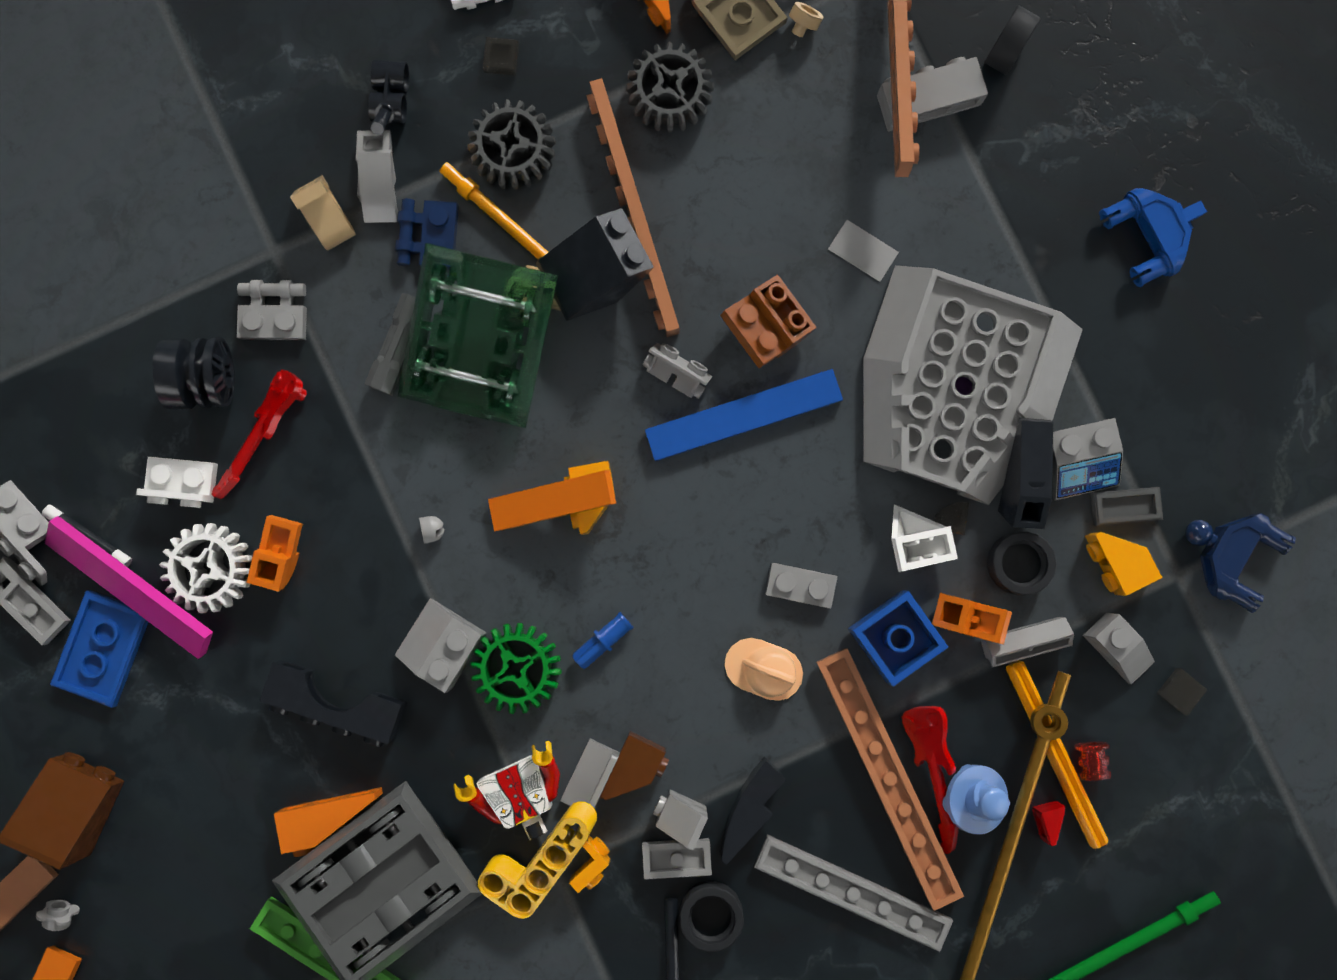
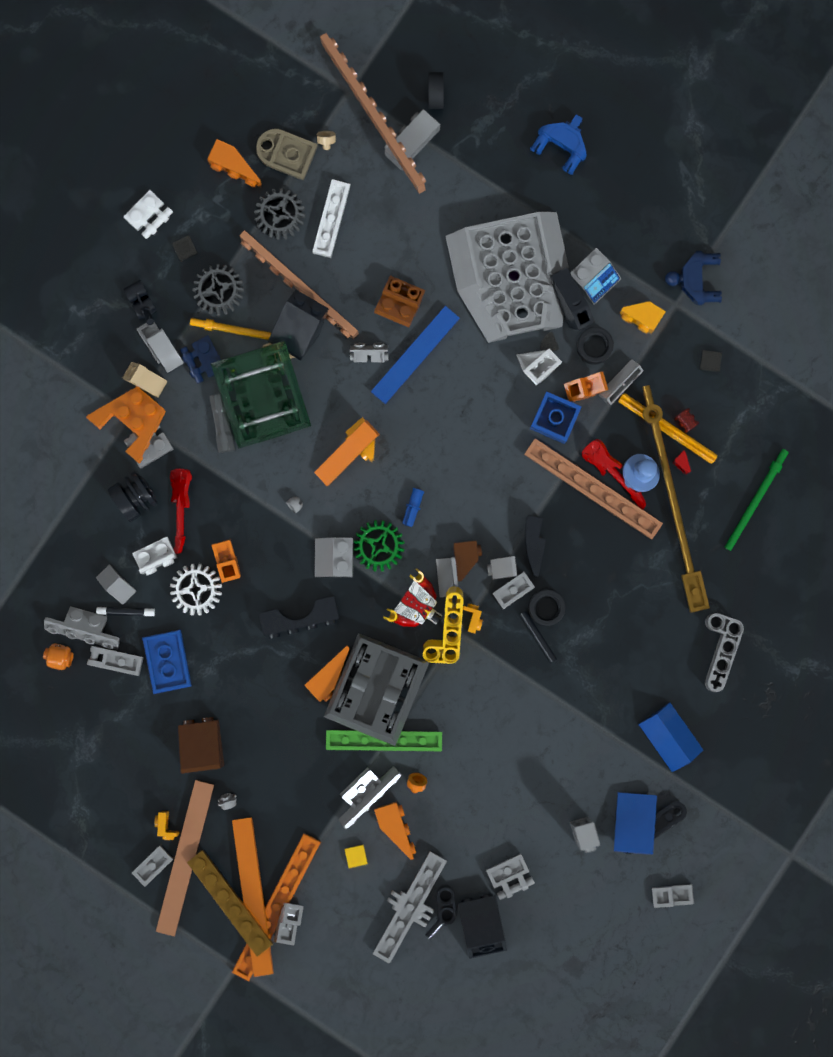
camera: 30 degrees left, 0 degrees up
dark pink tile [45,516,213,659] -> none
light nougat piece [725,638,803,701] -> none
light grey tile [754,835,953,952] -> none
light grey plate [765,563,838,609] -> none
light grey sticker [828,220,899,282] -> none
light grey slope [1082,613,1155,684] -> none
dark grey tile [1090,487,1163,526] -> none
none -> orange wing [86,387,166,464]
none -> light grey slope [96,564,136,605]
none -> white plate [312,179,350,258]

